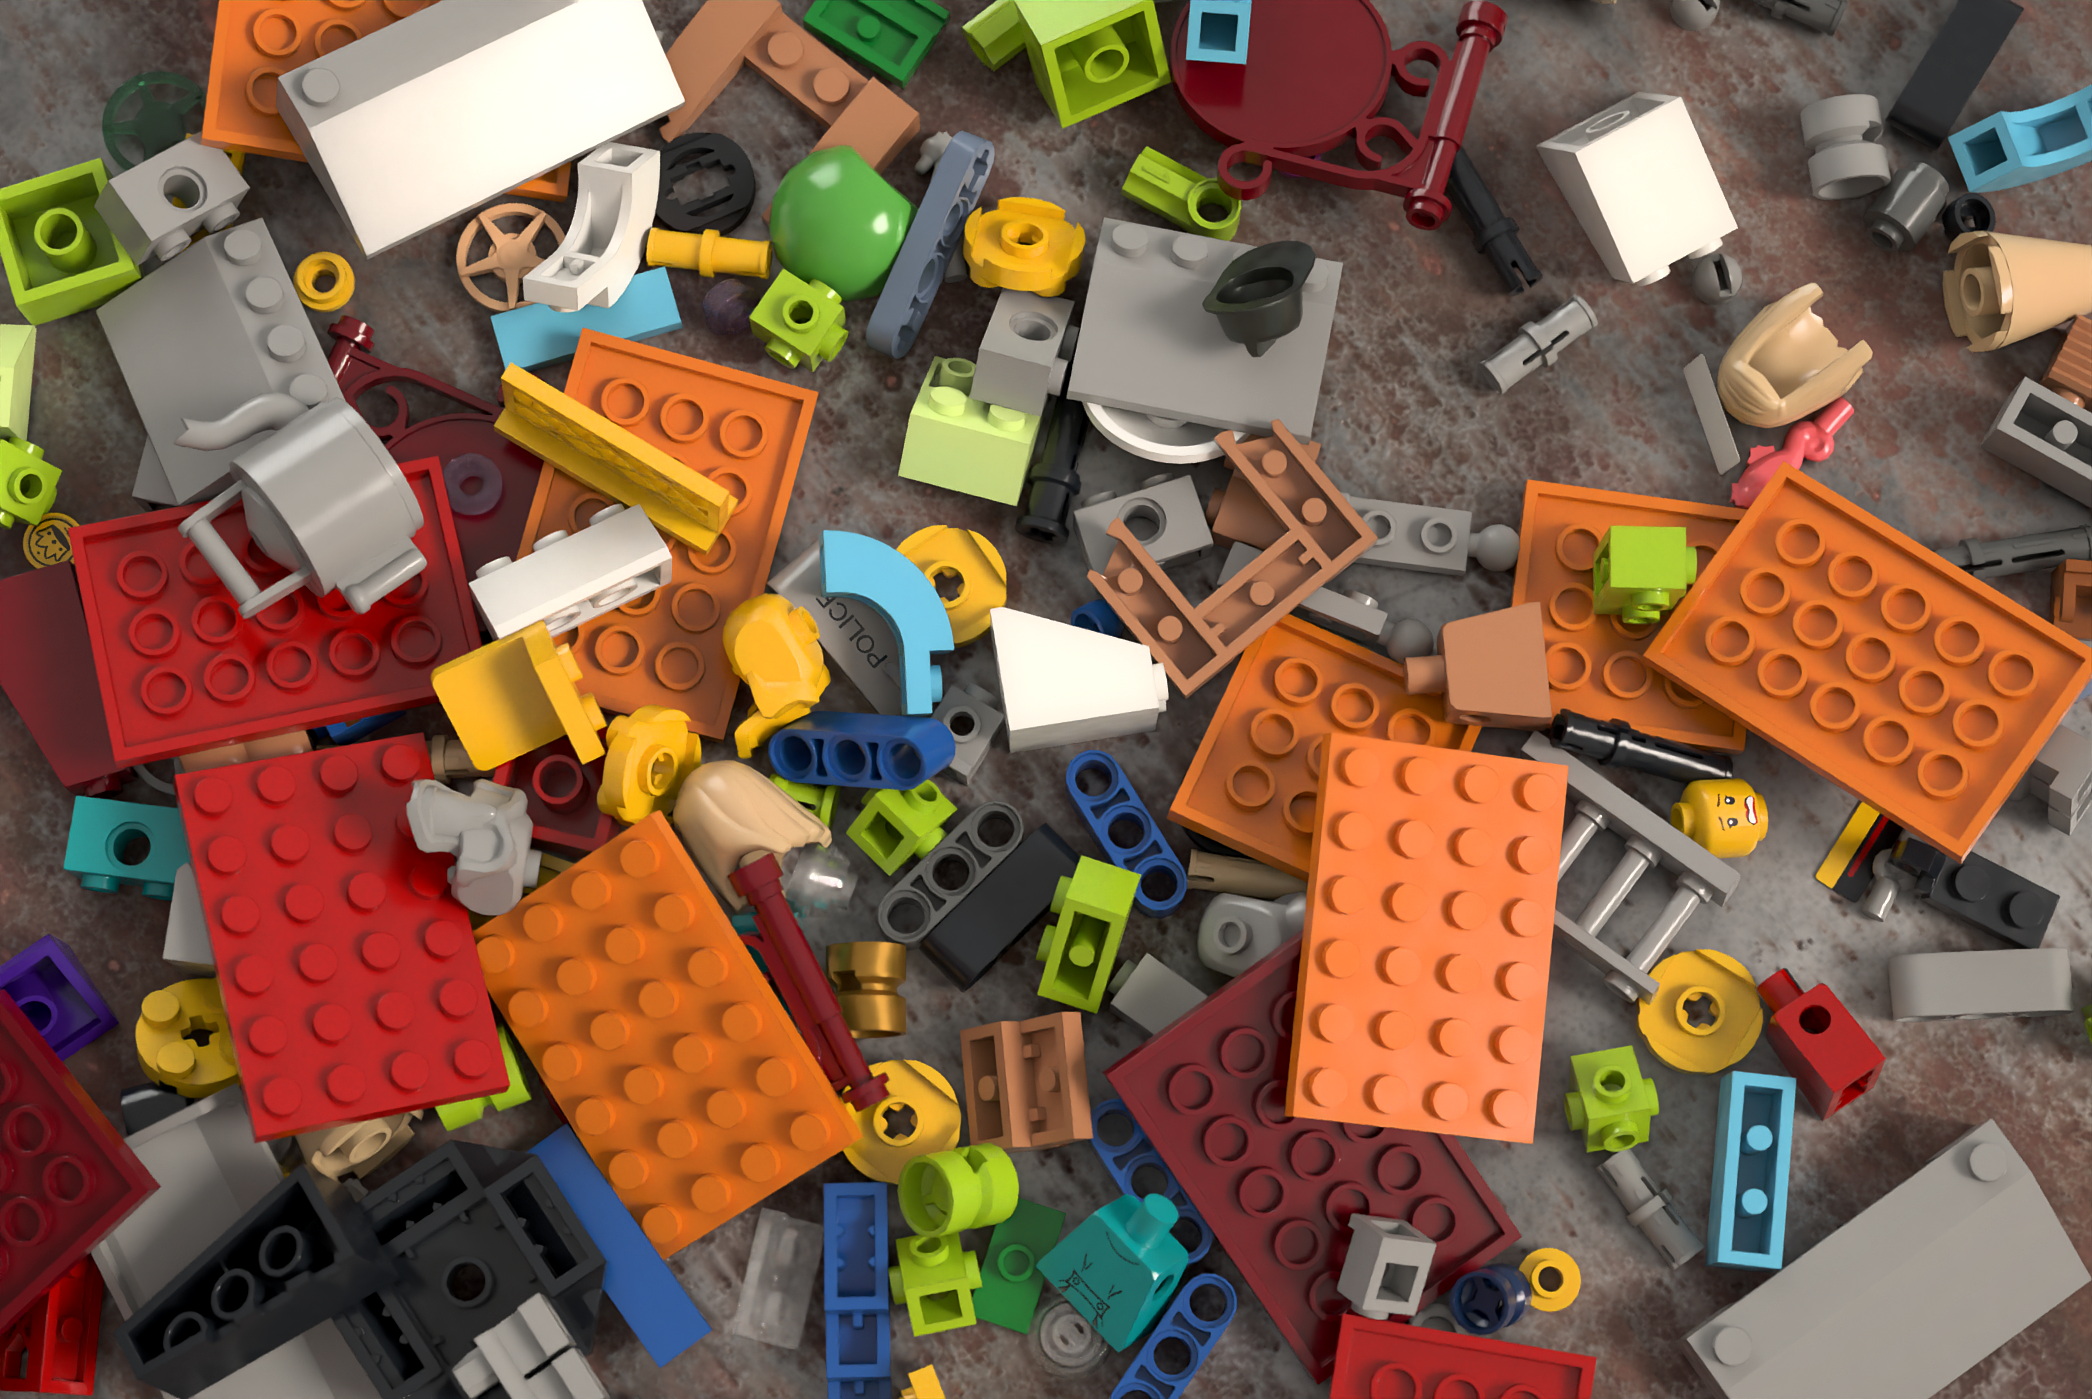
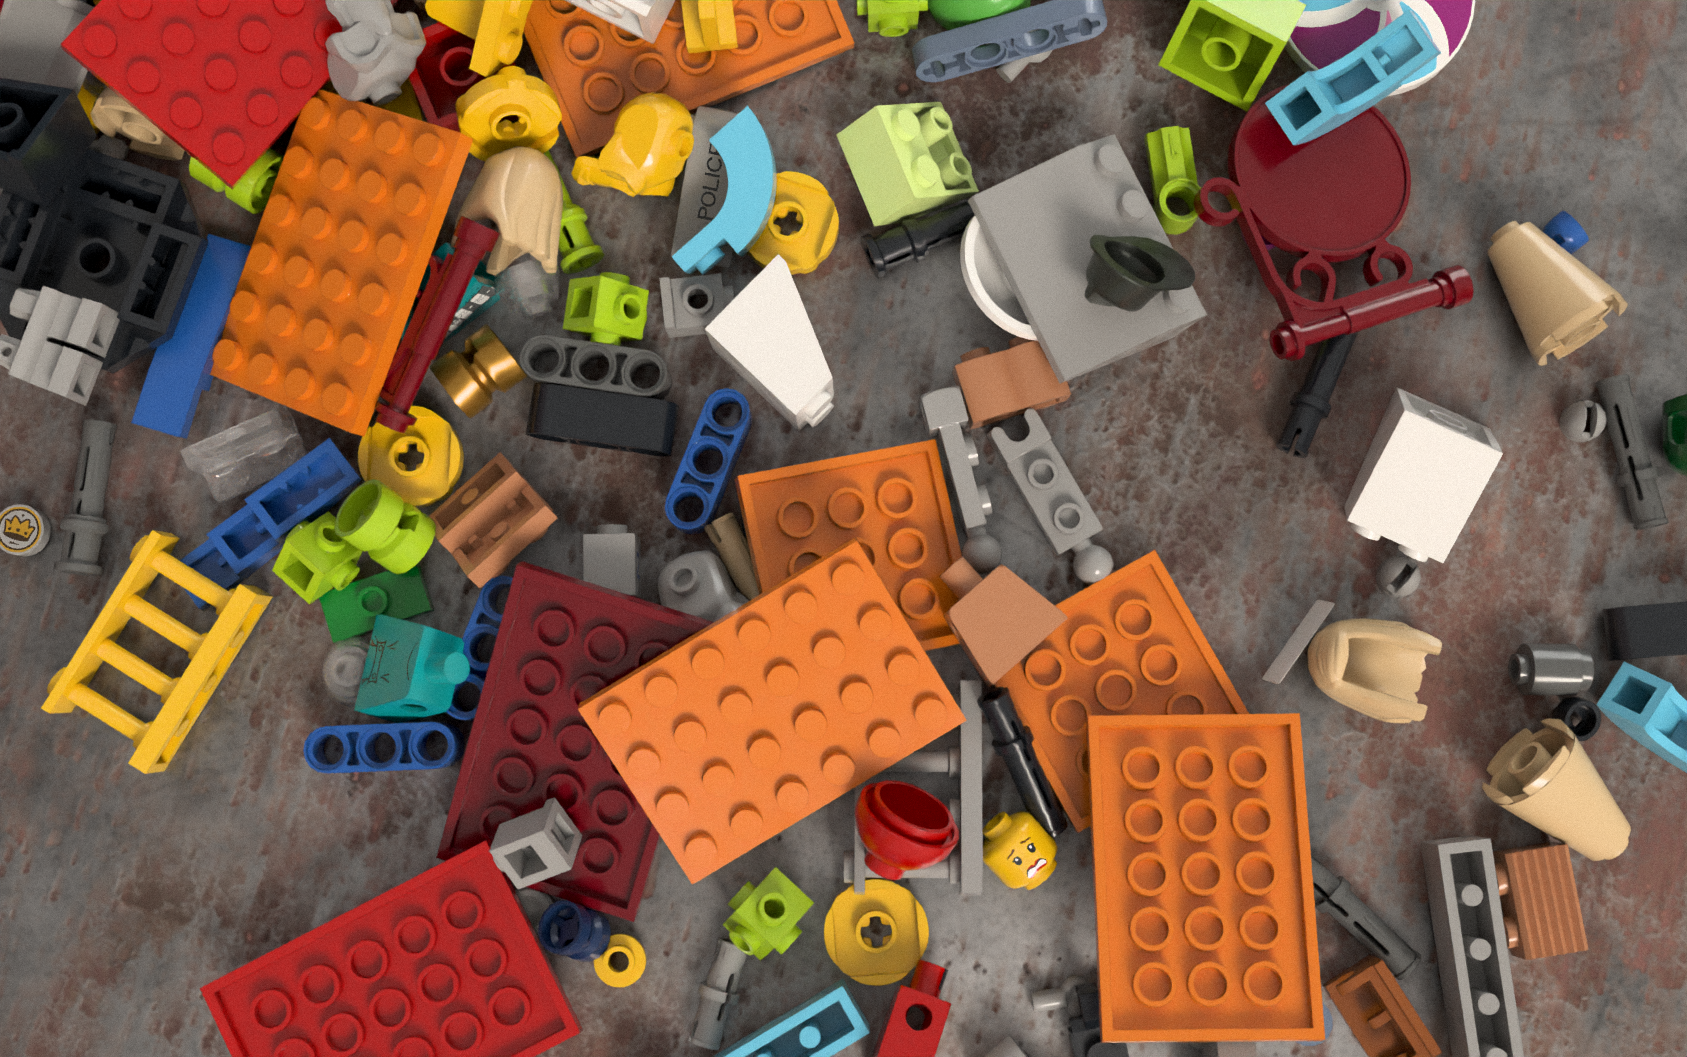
camera: 60 degrees right, 5 degrees up
blue beam [768,711,956,790] -> none
yellow plate [963,197,1085,297] -> none
light grey brick [970,288,1080,417] -> none
lime brick [1036,855,1141,1014] -> none
blue hinge [1070,599,1124,638] -> none
light grey brick [1073,473,1214,593] -> none
nougat wedge [1087,419,1378,700] -> none
light grey pin [1478,294,1598,395] -> none
lime brick [1593,526,1697,624] -> none
coral animal [1730,397,1855,509] -> none
light grey wheel [1800,94,1891,200] -> none
sticker [1816,802,1904,903] -> none
none -> red piece [855,780,959,880]

